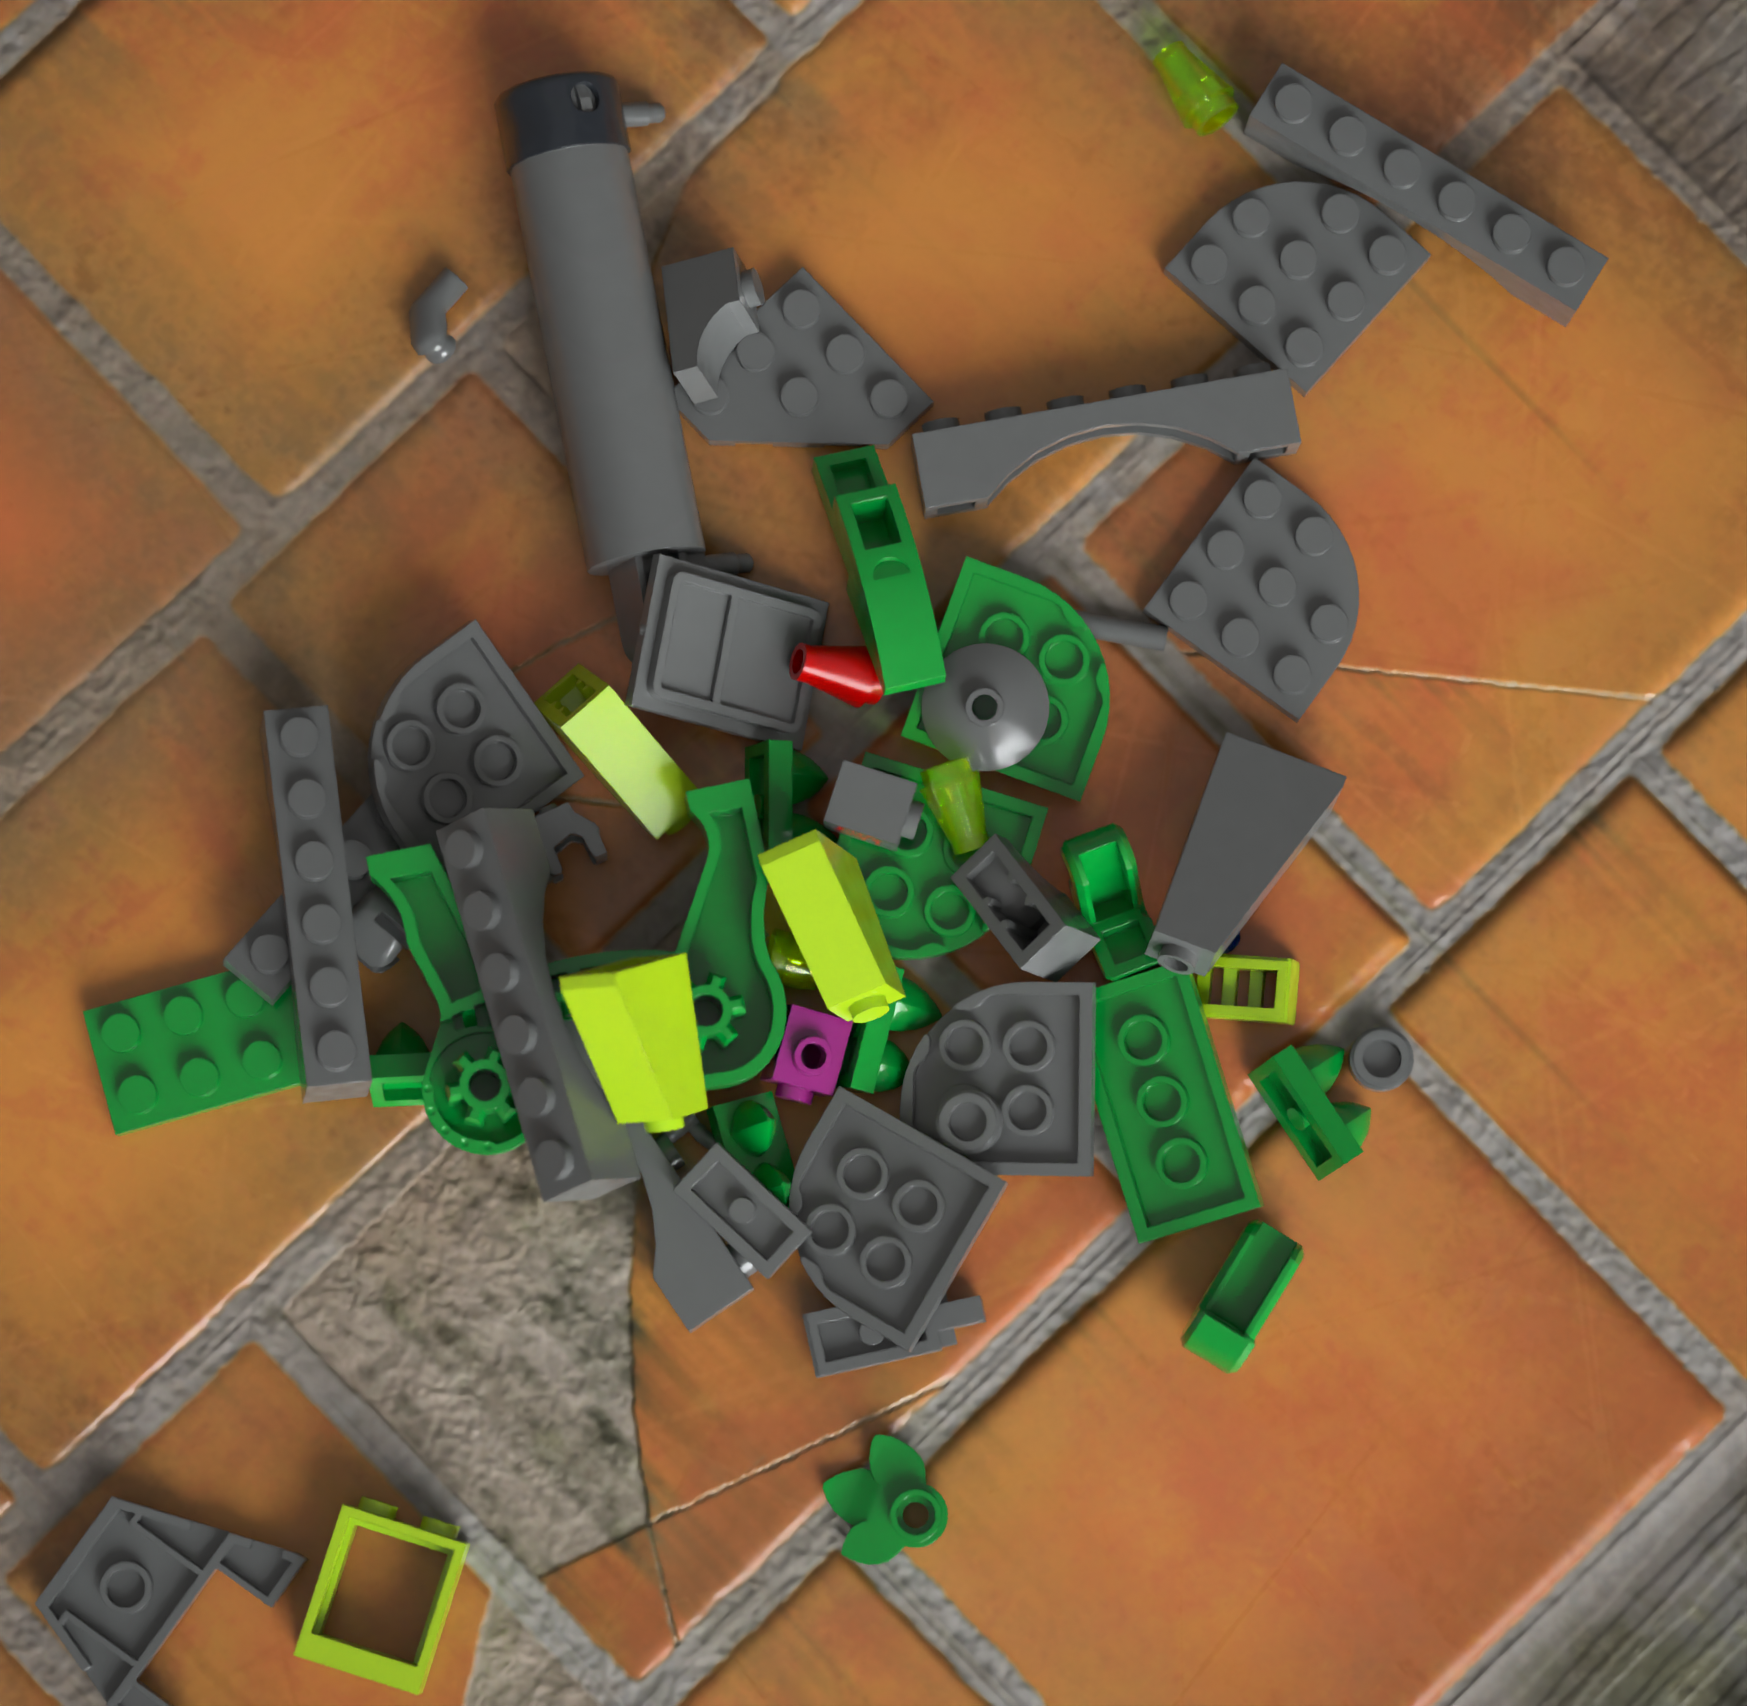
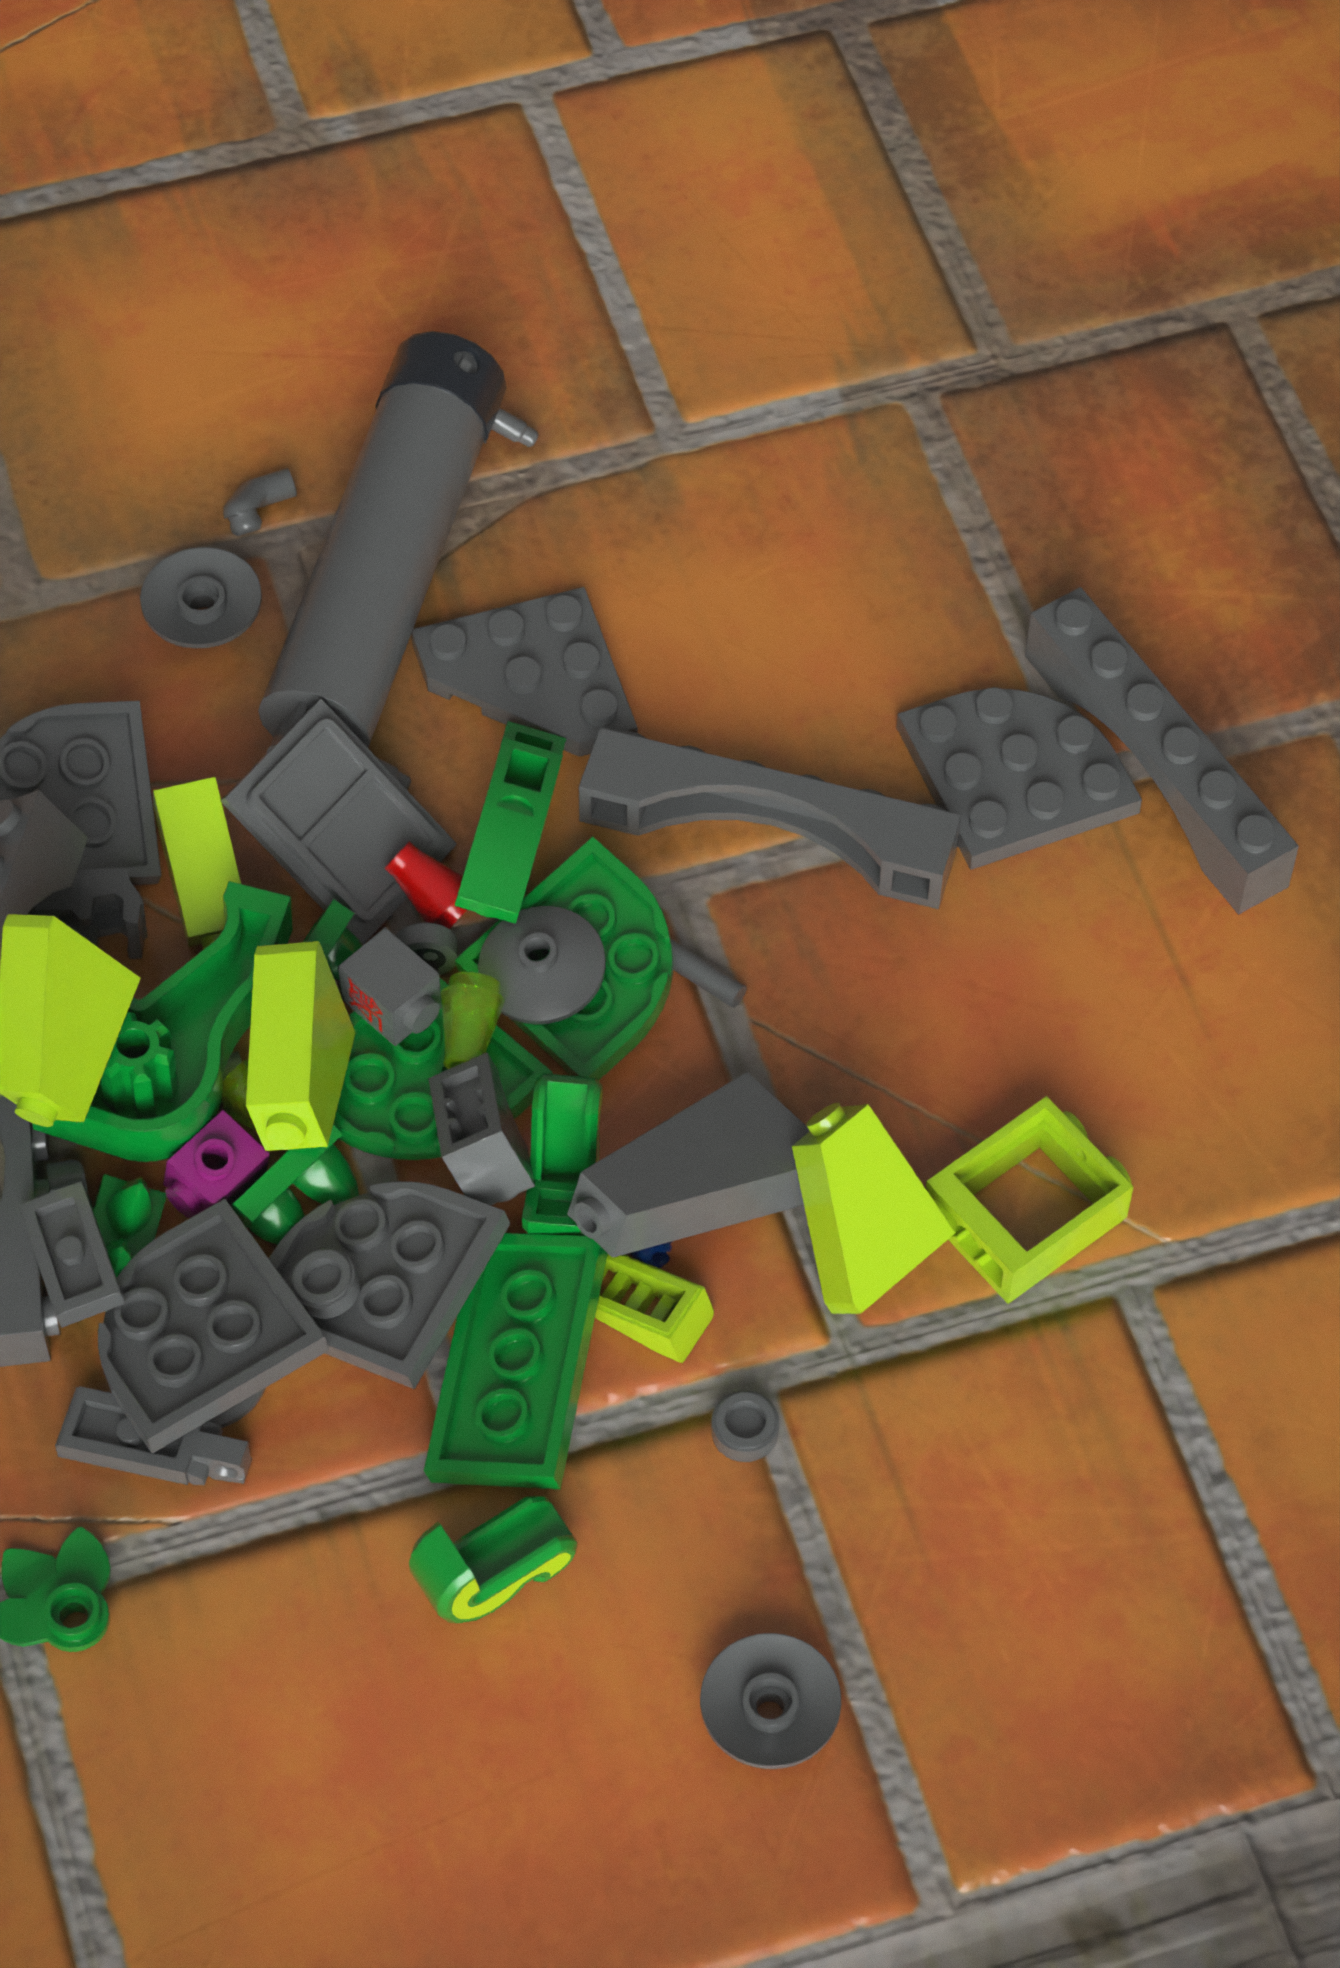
camera: 30 degrees right, 25 degrees down
dark grey arch [661,247,765,404] -> none
dark grey plate [1143,457,1359,723] -> none
clear neon green cone [1153,41,1239,137] -> none
green tile [1248,1044,1371,1181] -> none
none -> dark grey dish [140,547,262,648]
none -> dark grey tile [396,923,458,975]
none -> dark grey dish [700,1633,841,1769]
none -> lime slope [792,1103,956,1314]
none -> lime window [926,1096,1134,1304]

